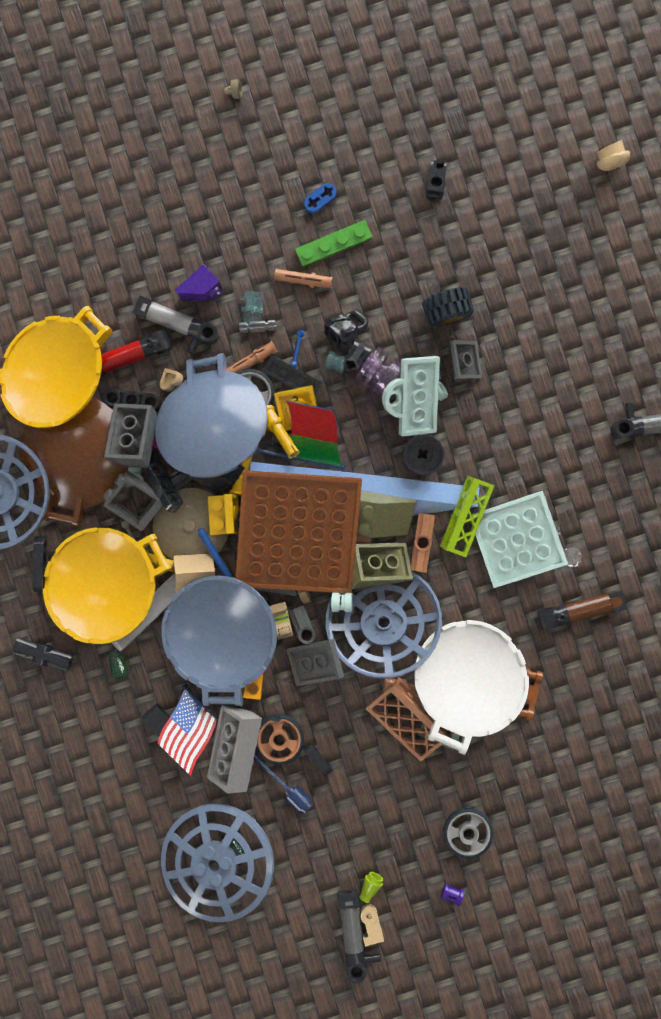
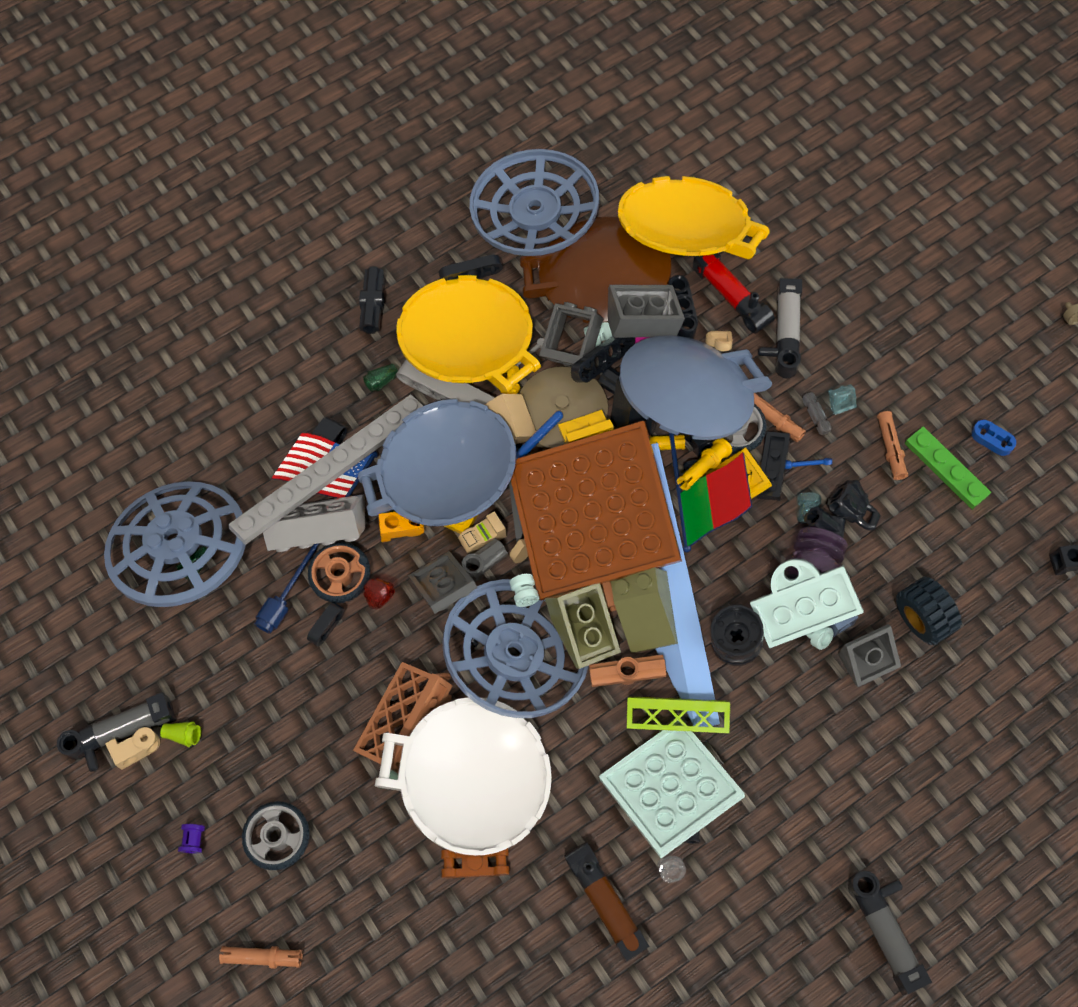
camera: 80 degrees right, 20 degrees down
dark purple slope [175,264,223,302] -> none
none -> nougat pin [219,946,303,969]
none -> light grey plate [229,394,423,545]
none -> clear red cone [363,578,395,609]

